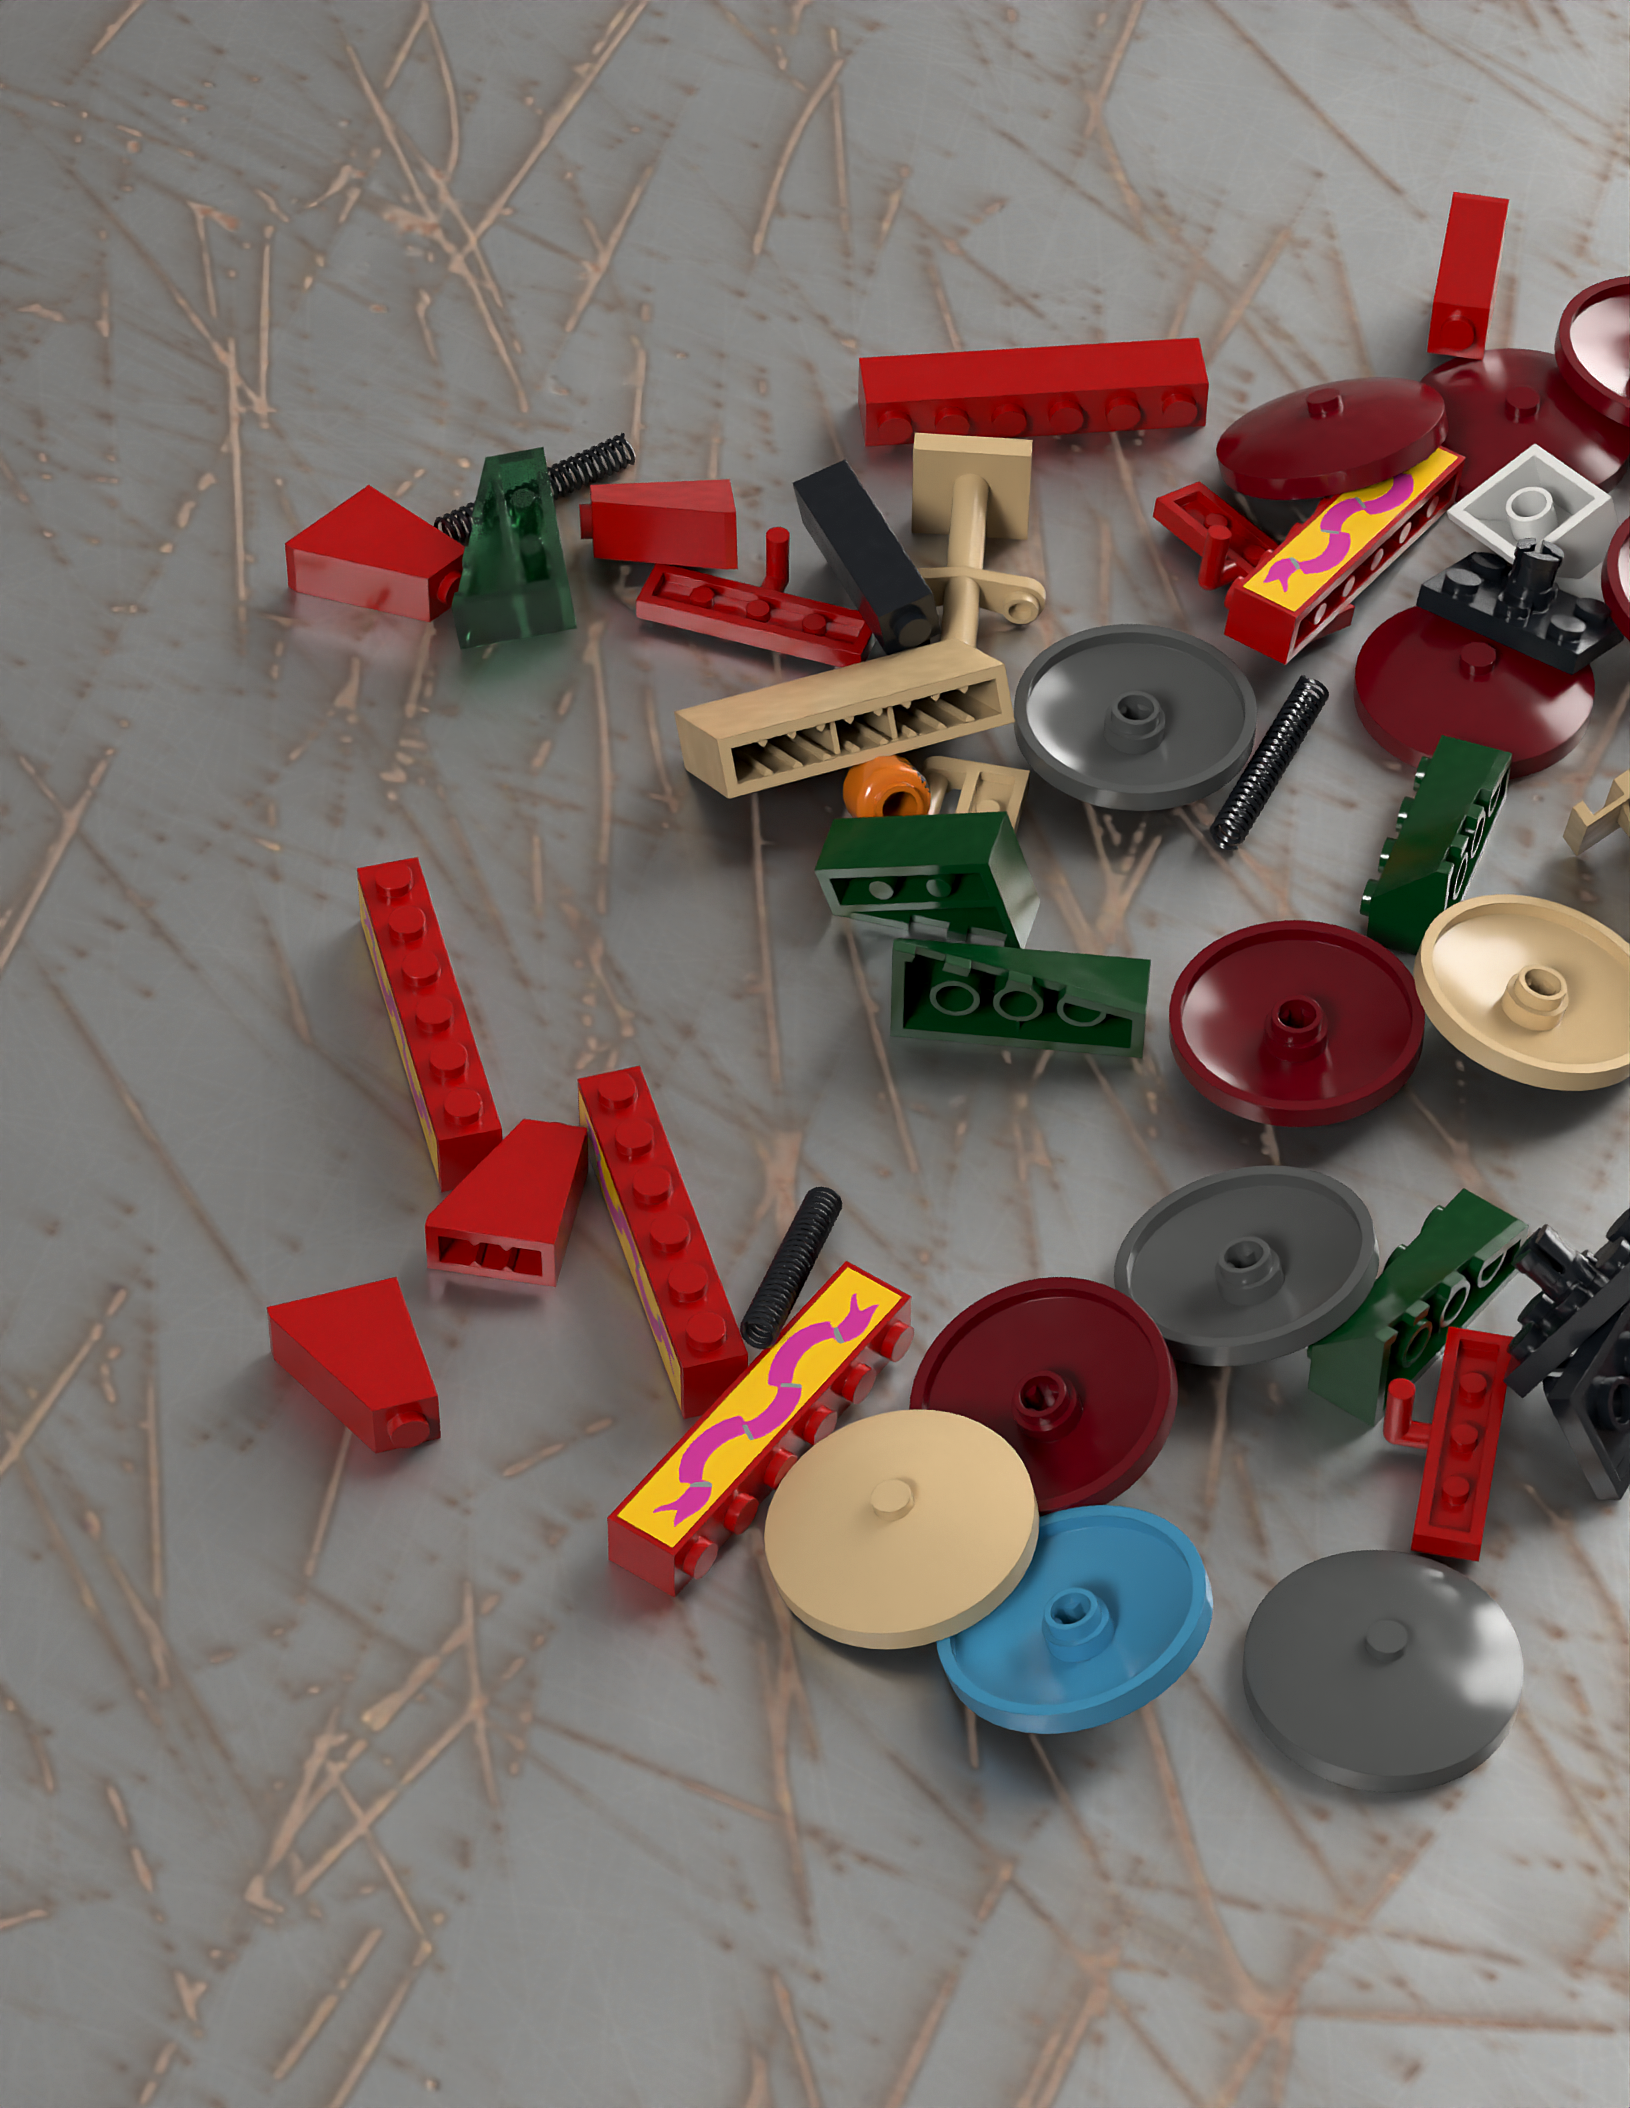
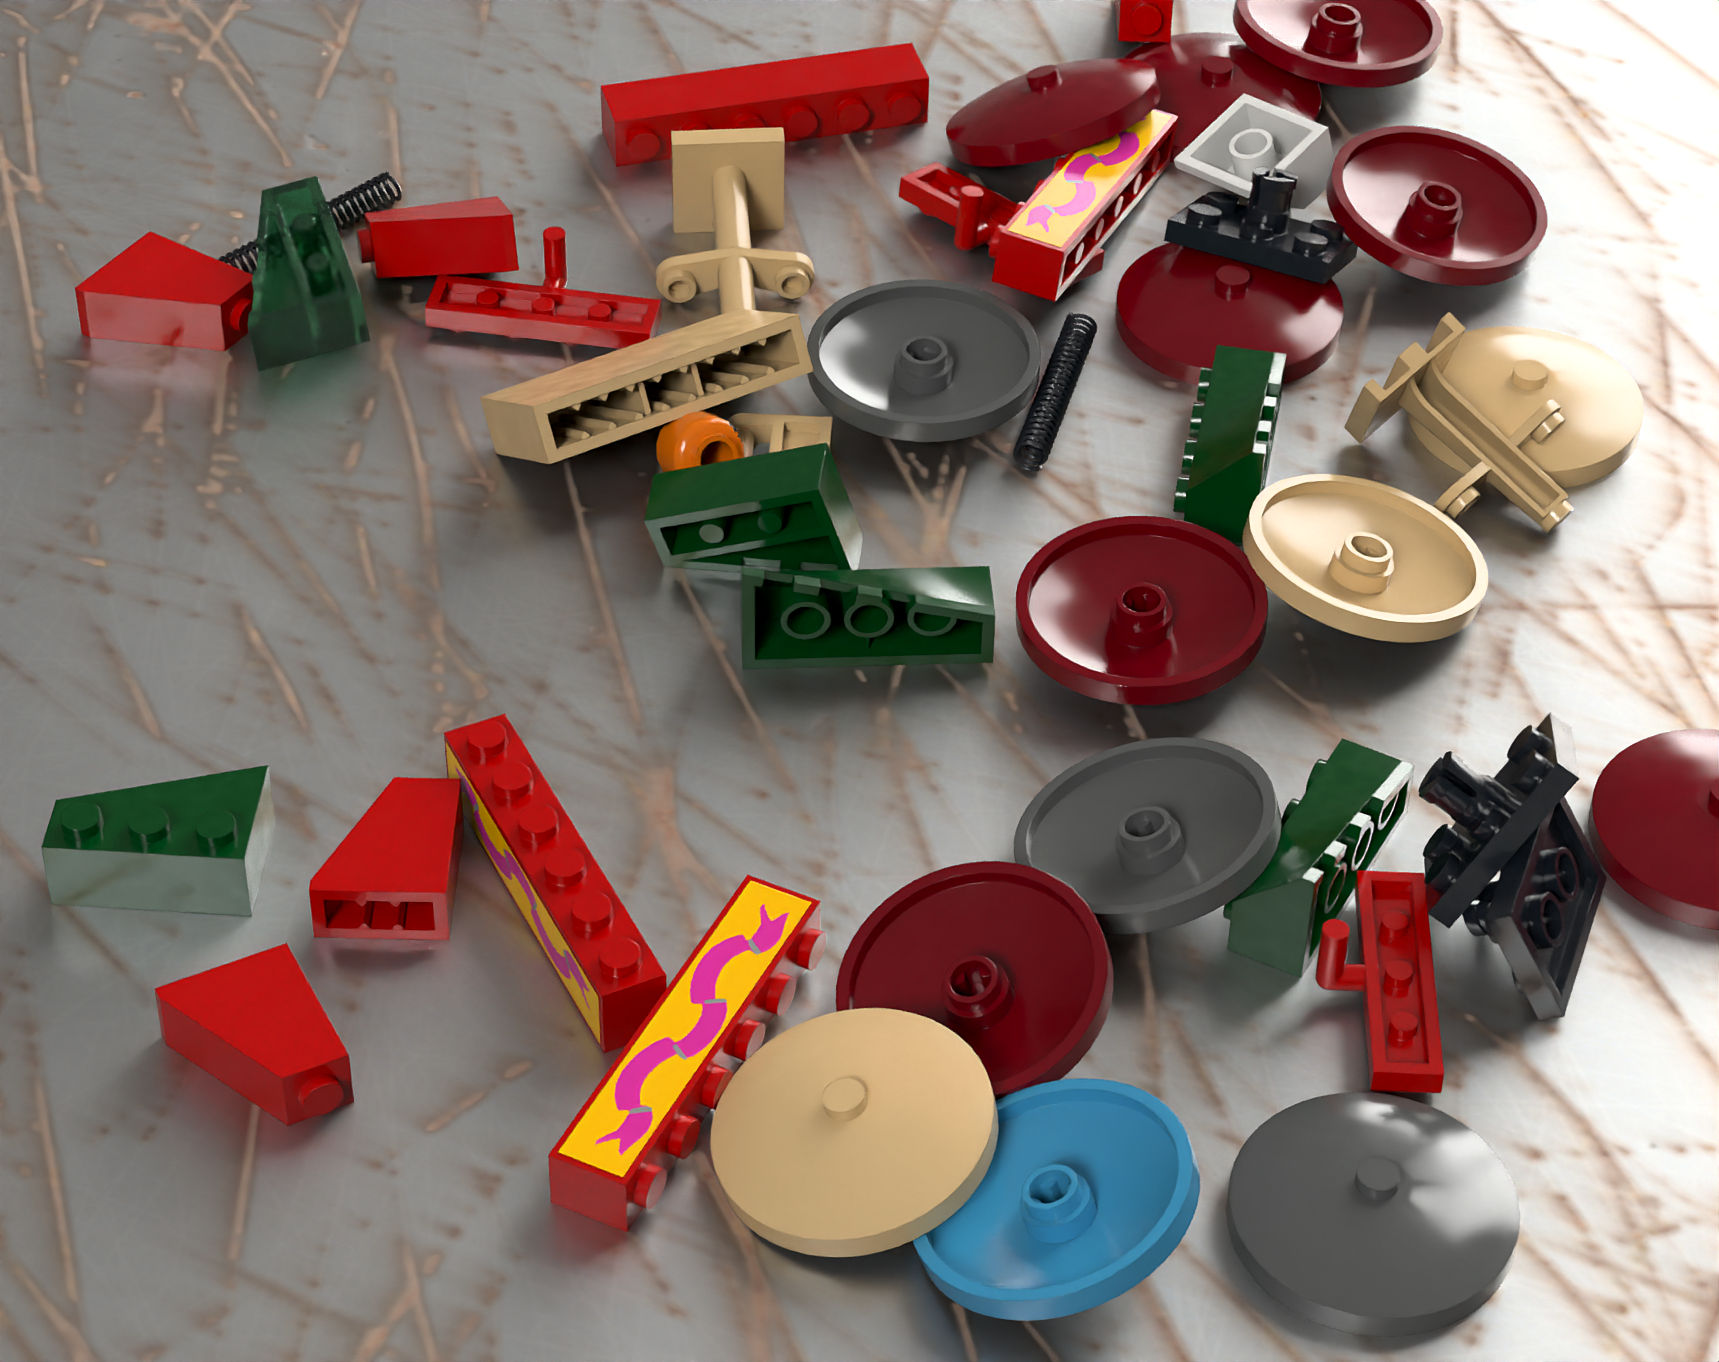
camera: 10 degrees left, 5 degrees down
red brick [357,857,503,1192] -> none
black piece [740,1186,843,1350] -> none
black brick [792,459,942,655] -> none
none -> dark green wedge [41,765,275,917]

